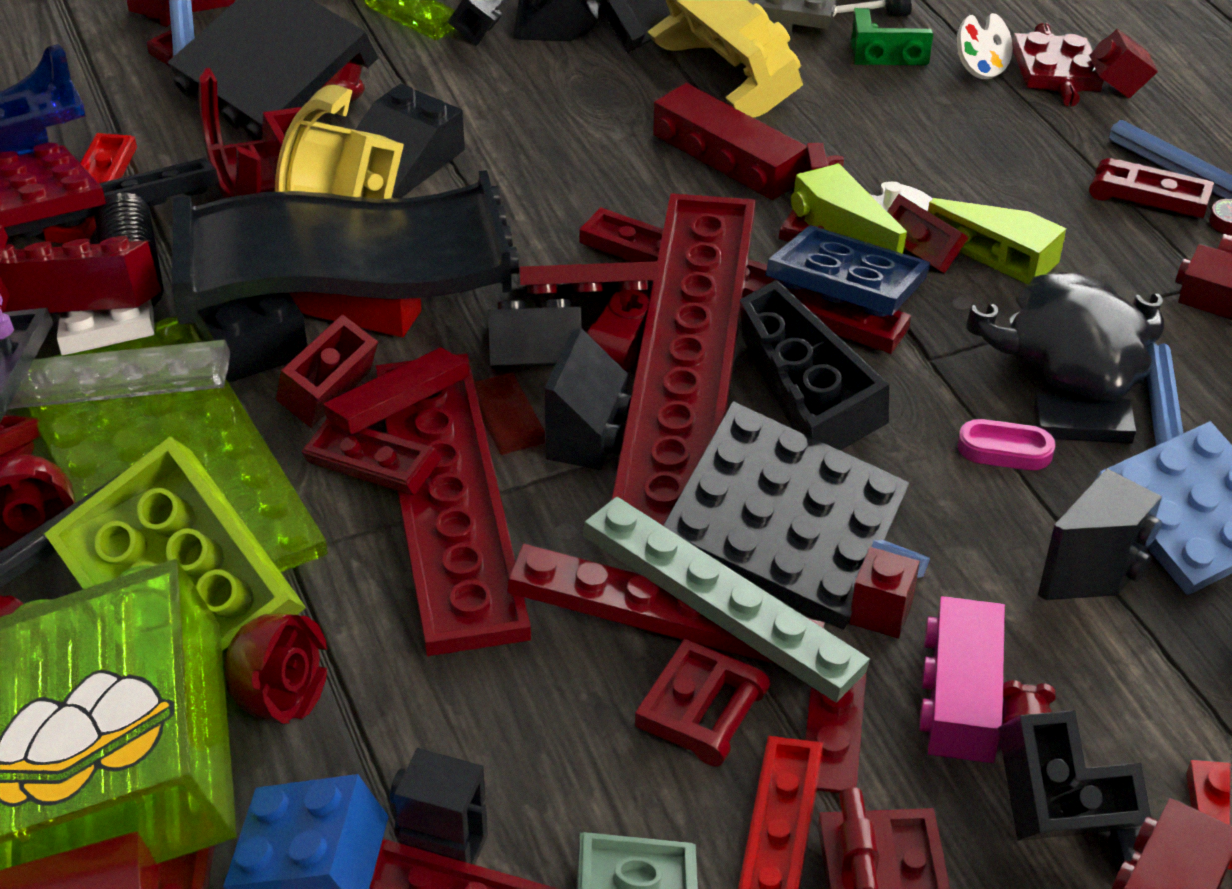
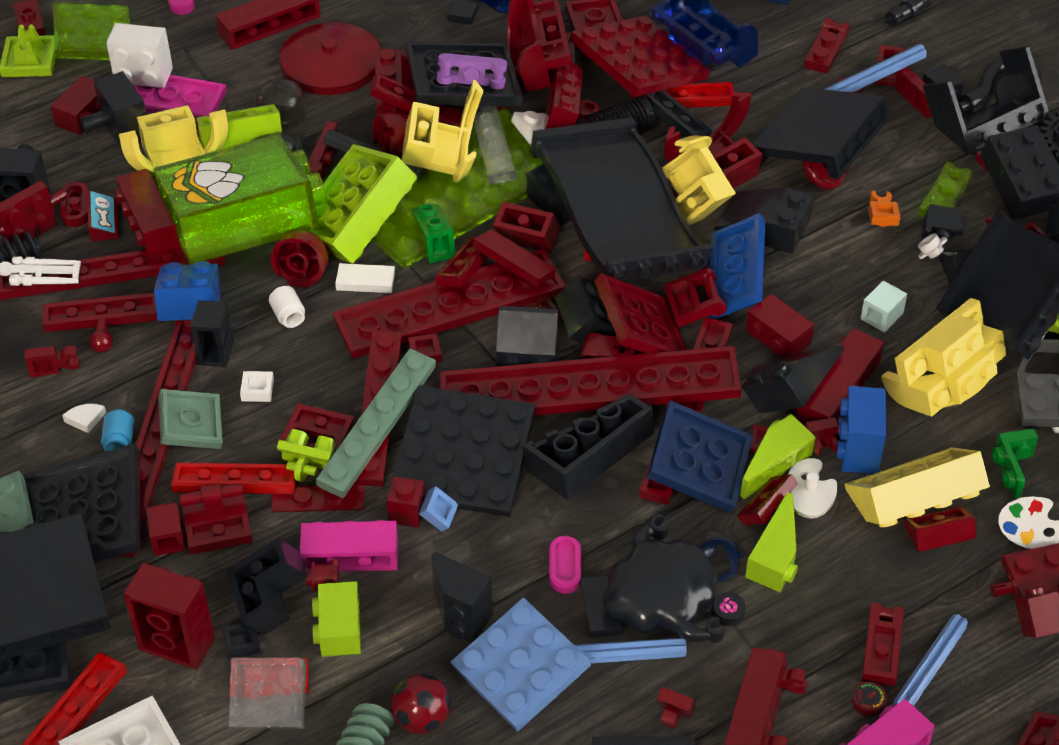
camera: 80 degrees right, 5 degrees up
none -> white plate [240,371,274,402]
none -> white brick [269,286,305,328]
none -> lime hips [277,429,336,482]
none -> lime brick [312,581,361,657]
none -> white tile [335,263,395,293]
none -> light yellow piece [401,80,483,183]
none -> dark red plate [408,333,442,363]
none -> green bracket [412,203,456,264]
none -> dark red plate [664,268,727,327]
none -> dark blue piece [697,537,745,582]
none -> blue plate [708,213,765,319]
none -> black slope [741,345,844,413]
none -> dark red brick [746,294,814,358]
none -> dark red plate [804,17,850,74]
none -> blue brick [836,386,886,474]
none -> light yellow slope [844,447,990,527]
none -> light aqua brick [861,281,907,333]
none -> orange plate [868,191,900,227]
none -> dark red slope [904,506,976,551]
none -> white plate [918,233,948,259]

